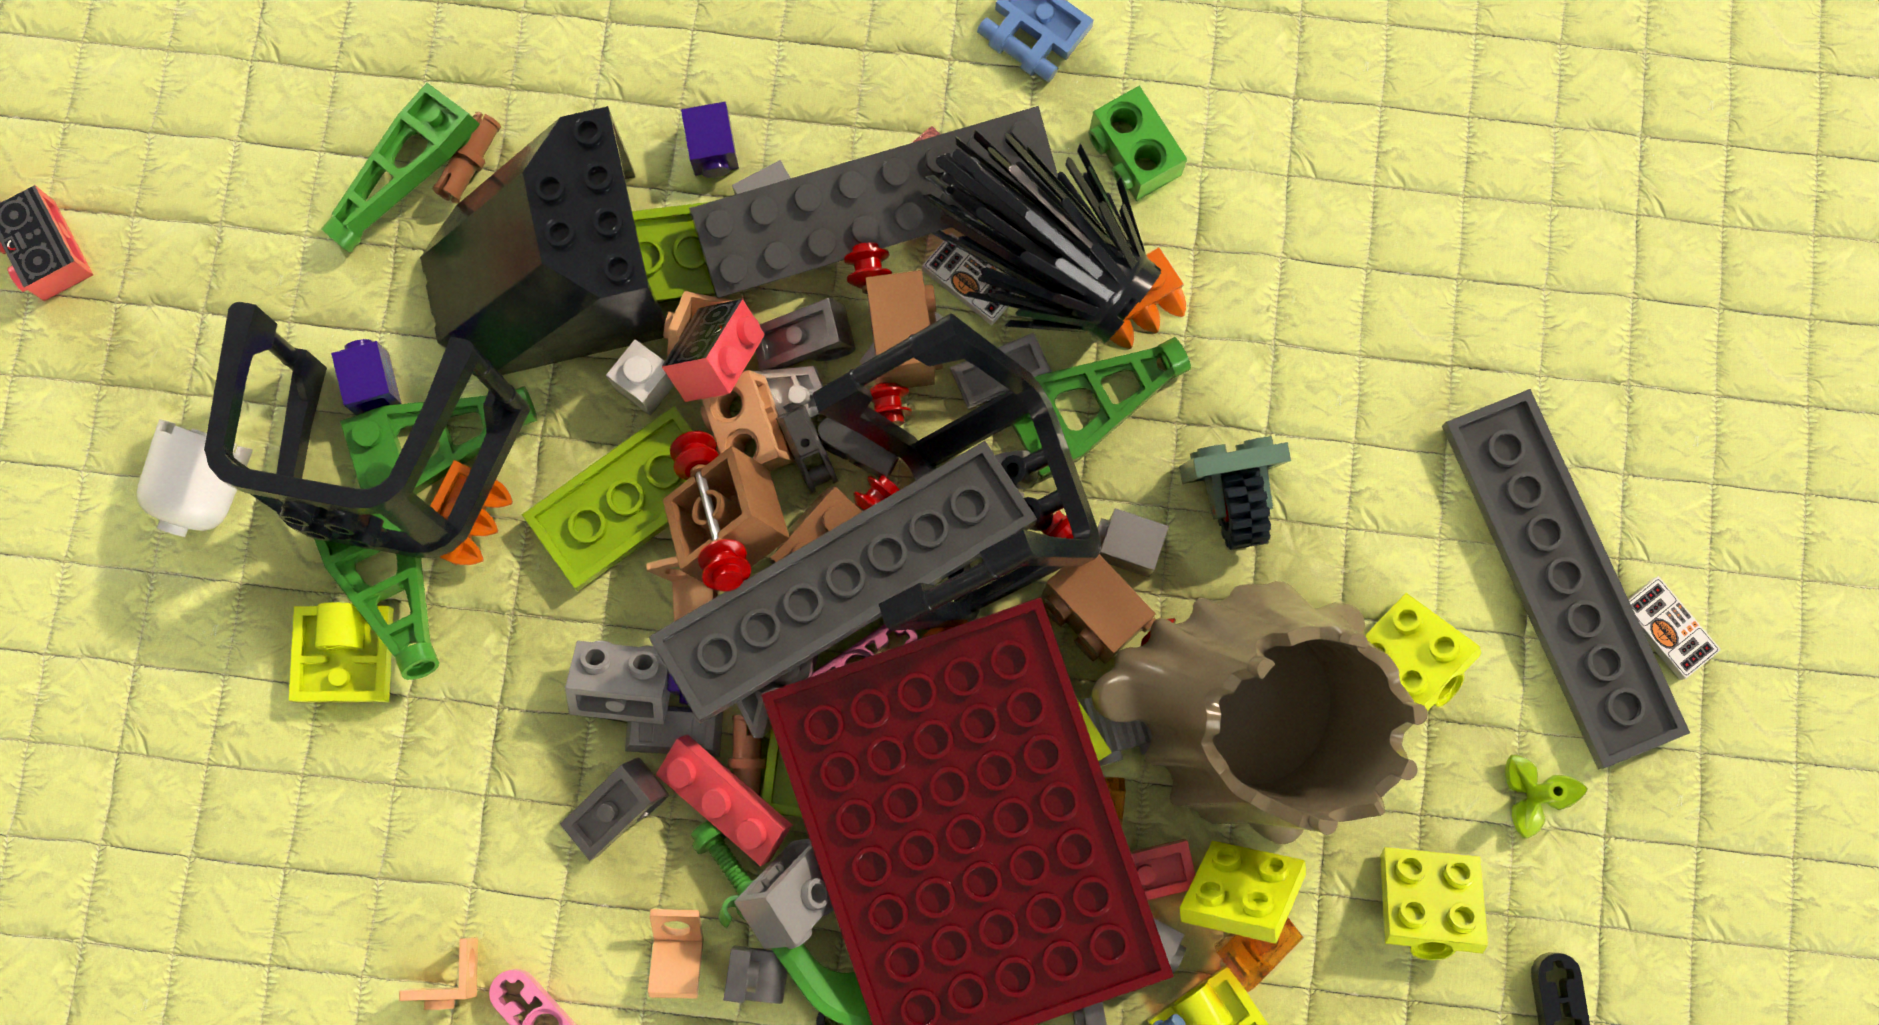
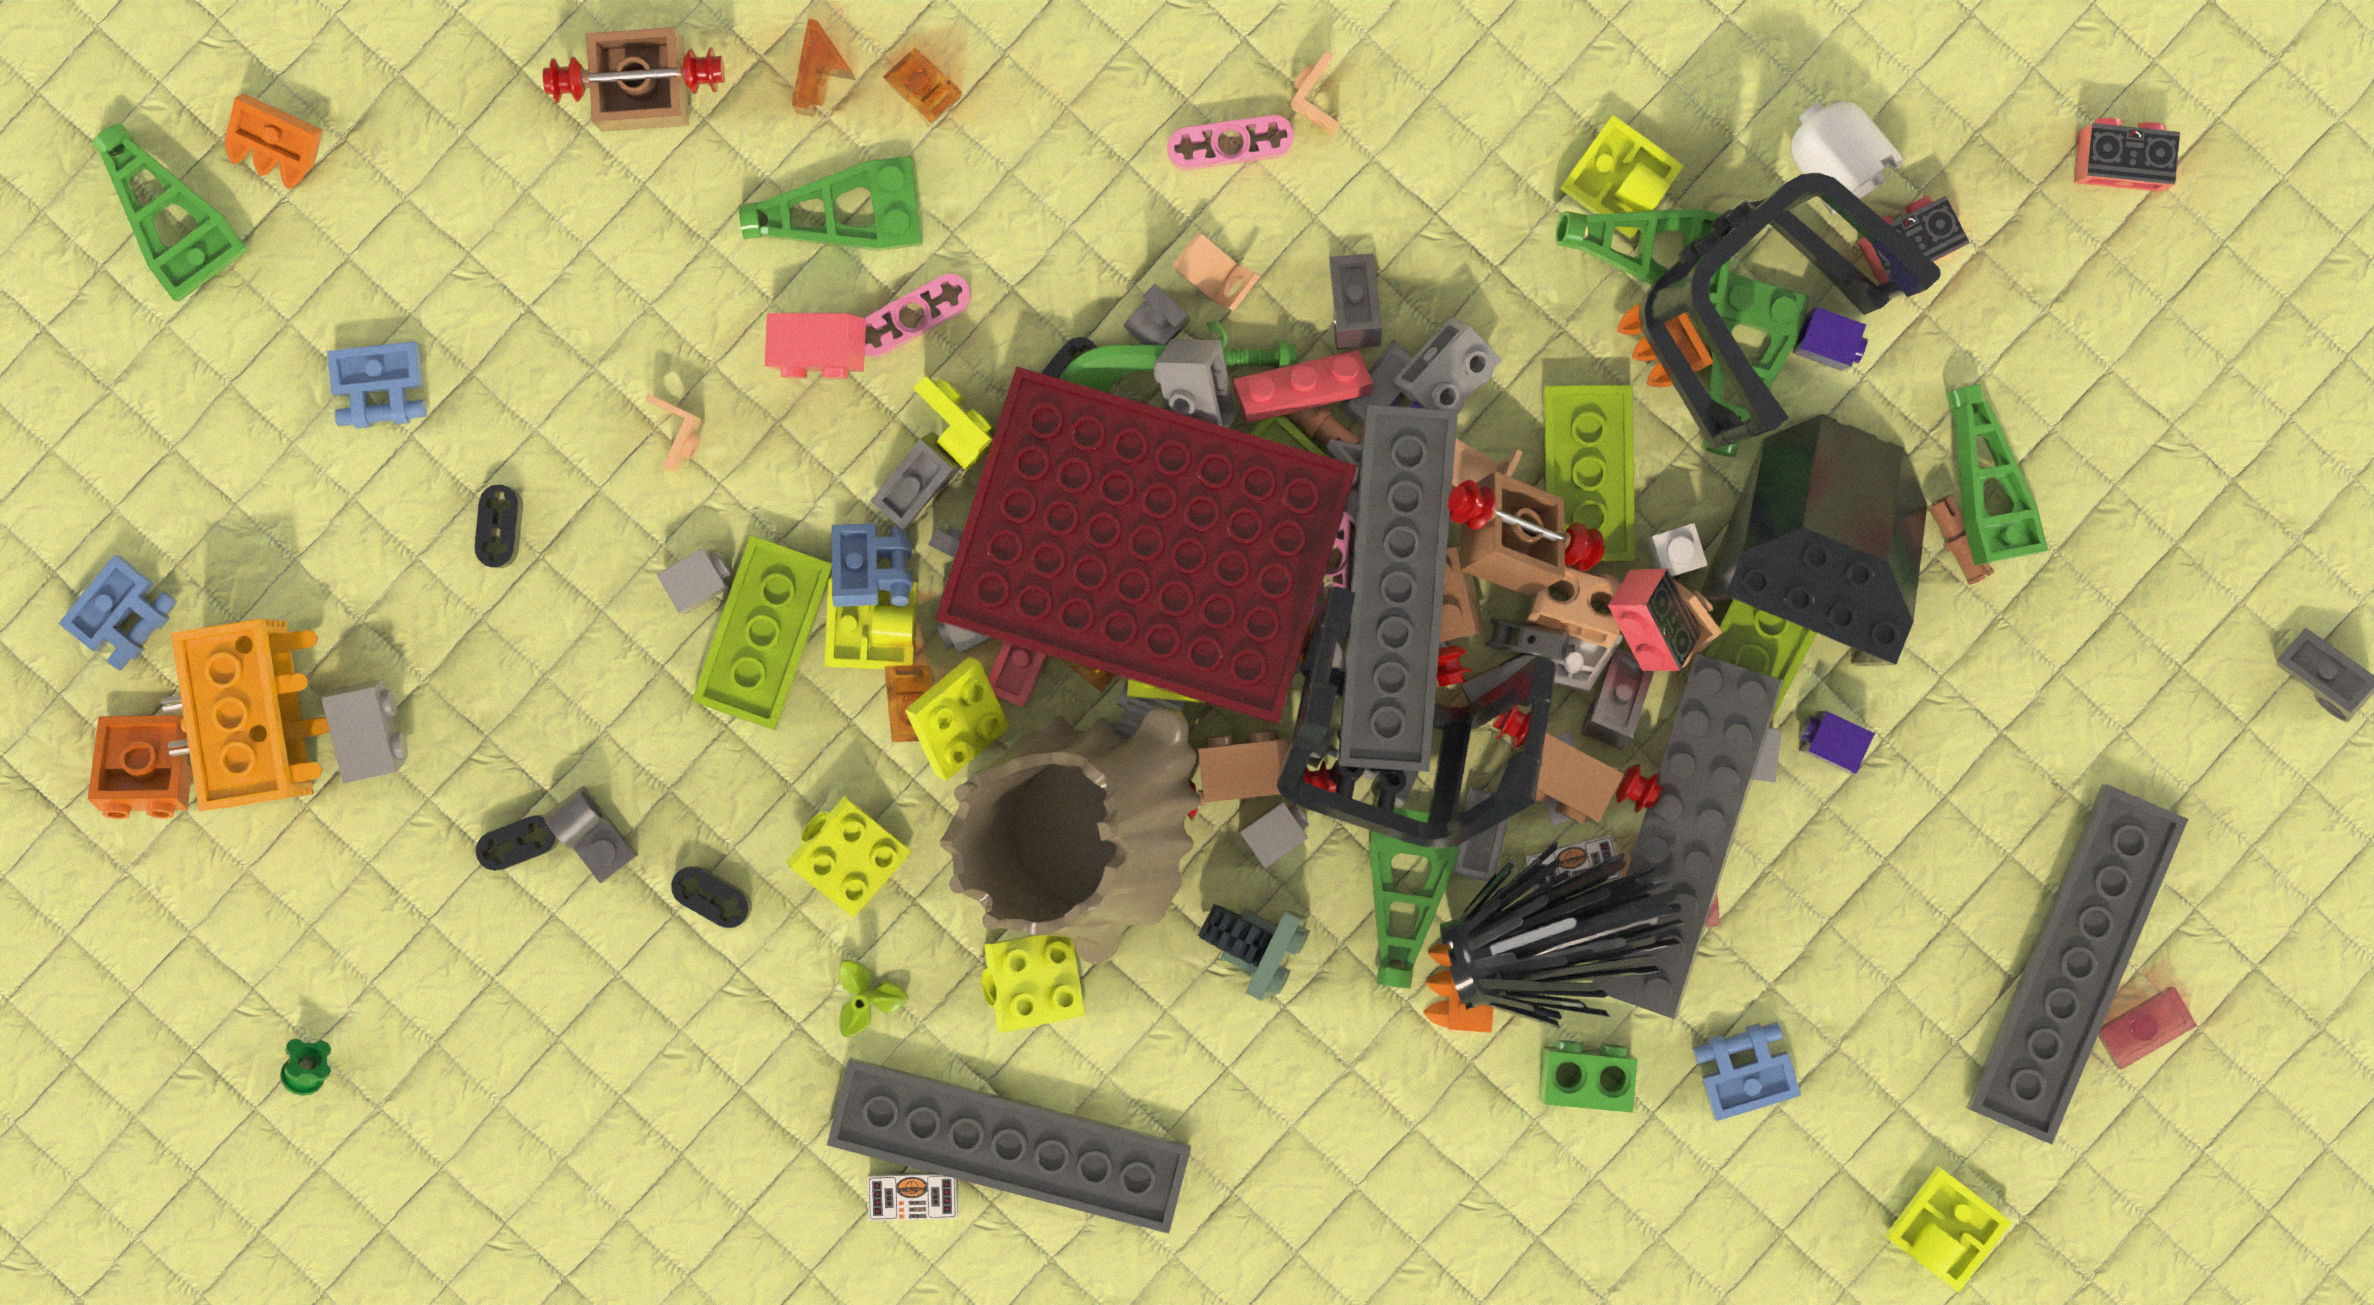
camera: 125 degrees right, 10 degrees up
none -> brick [1857,195,1970,284]

